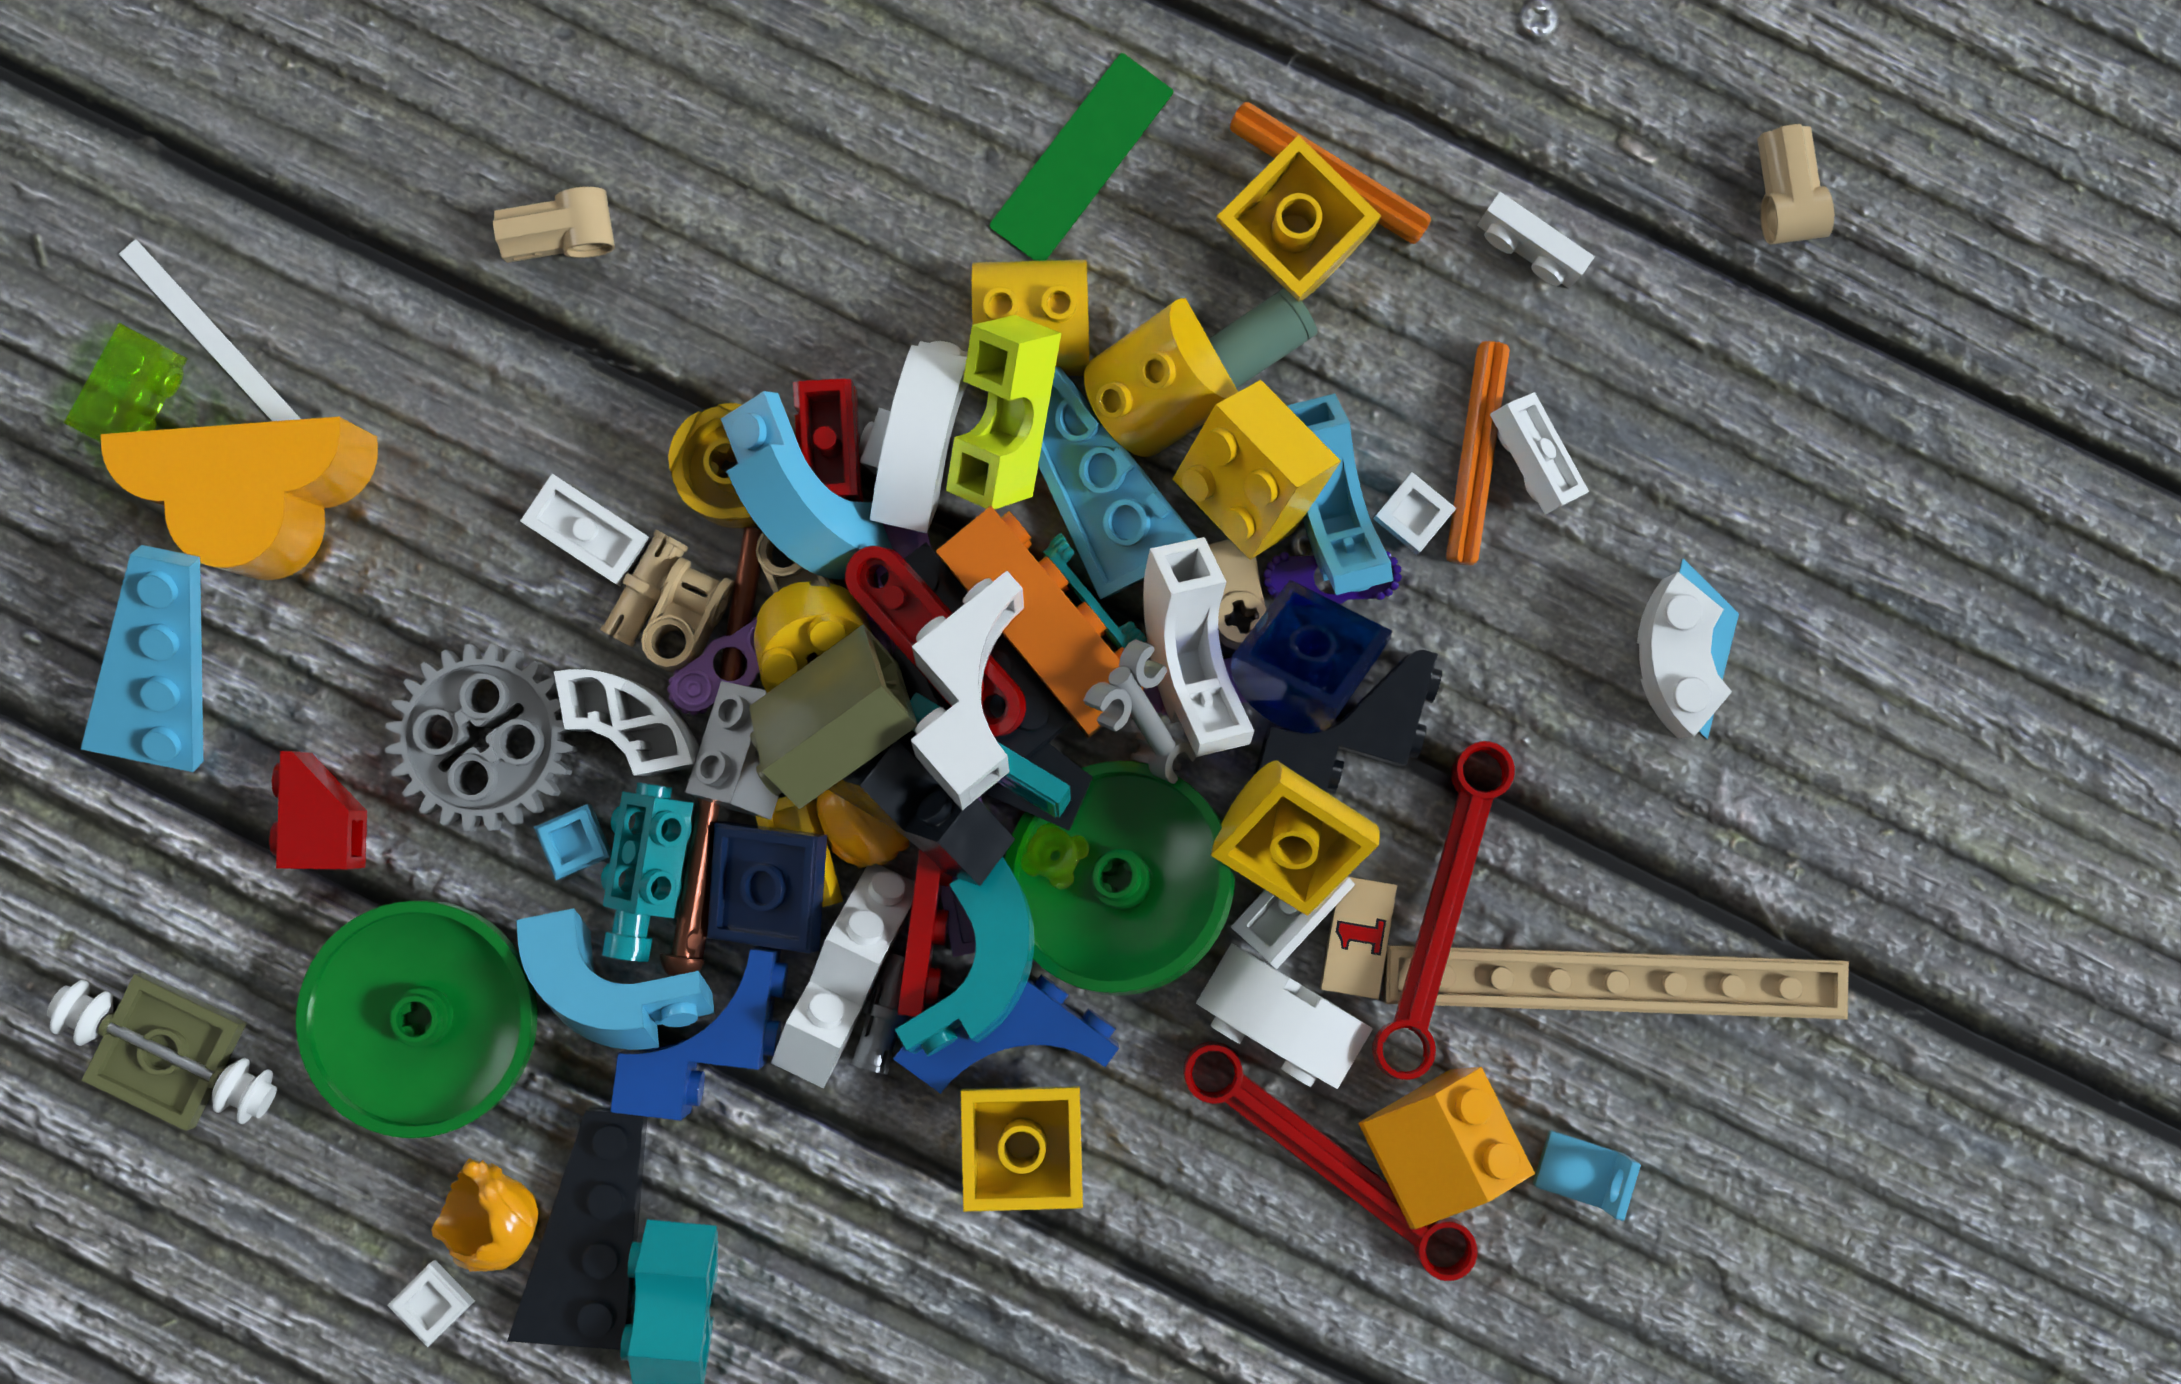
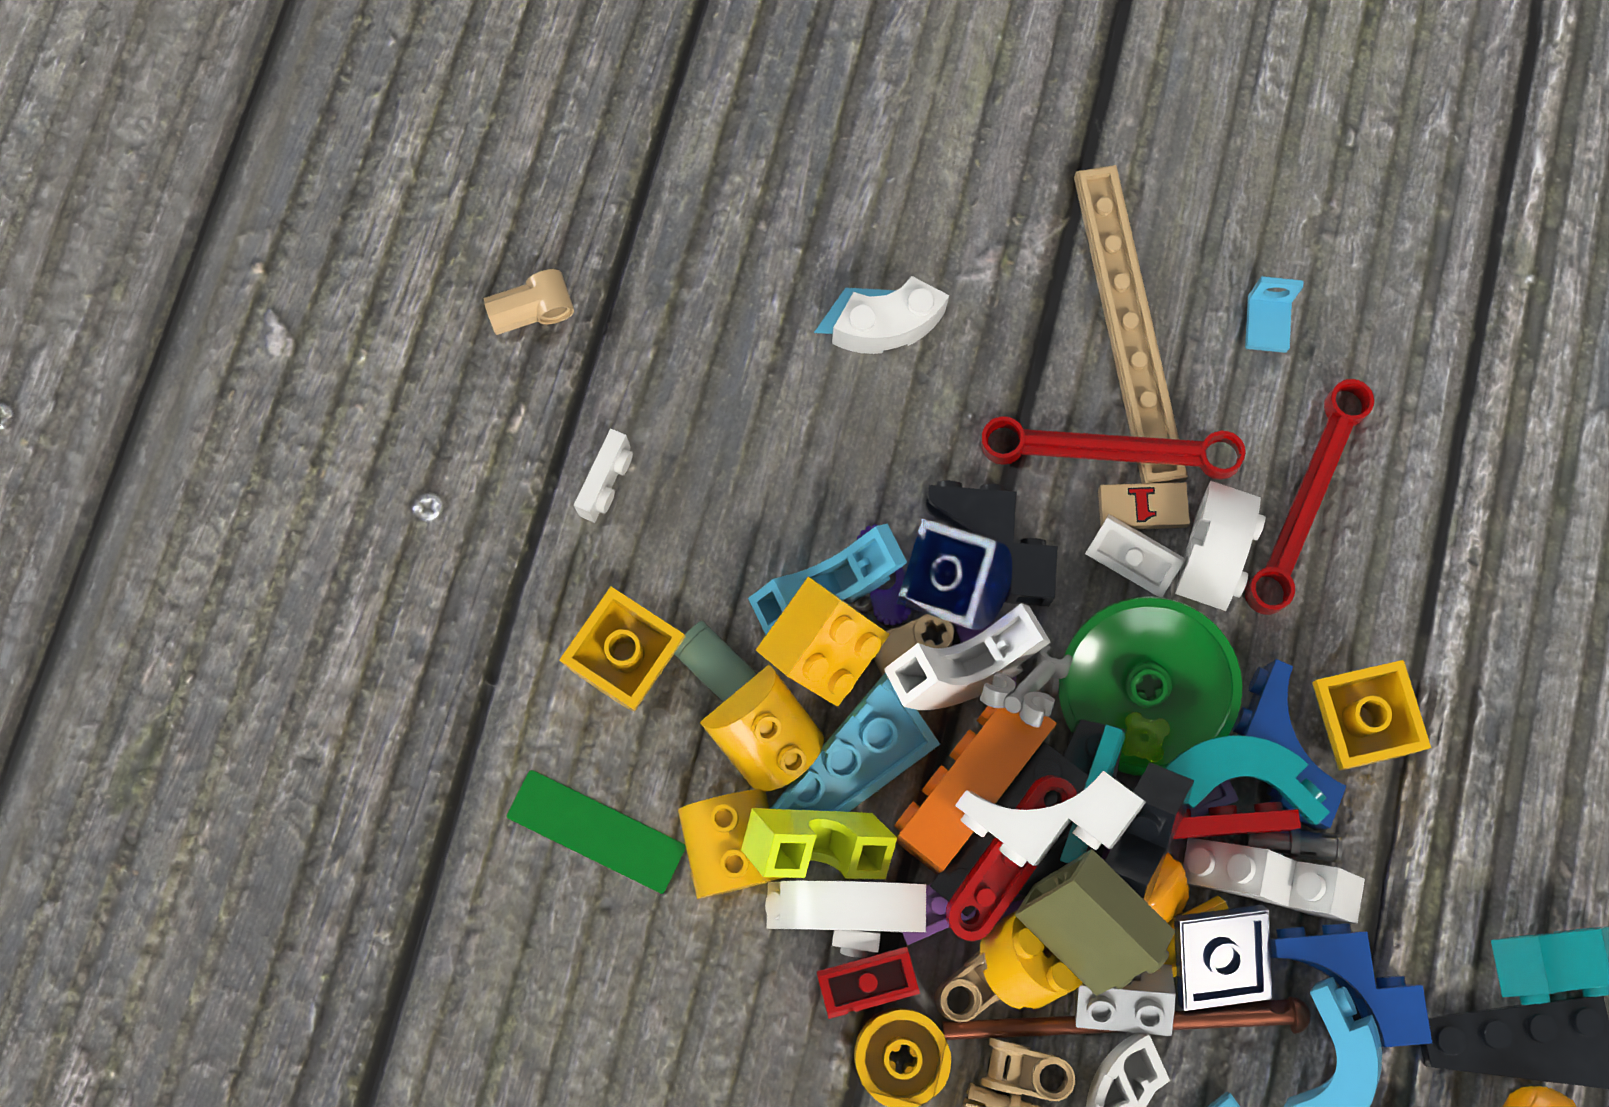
camera: 95 degrees left, 10 degrees down
teal brick [601,782,694,962] -> none
medium lavender piece [667,616,759,715] -> none
medium azure arch [721,391,893,580] -> none
teal piece [1042,533,1147,649] -> none
yellow brick [1211,761,1380,916] -> none
orange axle [1230,102,1431,244] -> none
light orange slope [1358,1067,1535,1229] -> none
white plate [1373,472,1456,555] -> none
orange axle [1446,341,1510,565] -> none
white plate [1490,392,1589,515] -> none

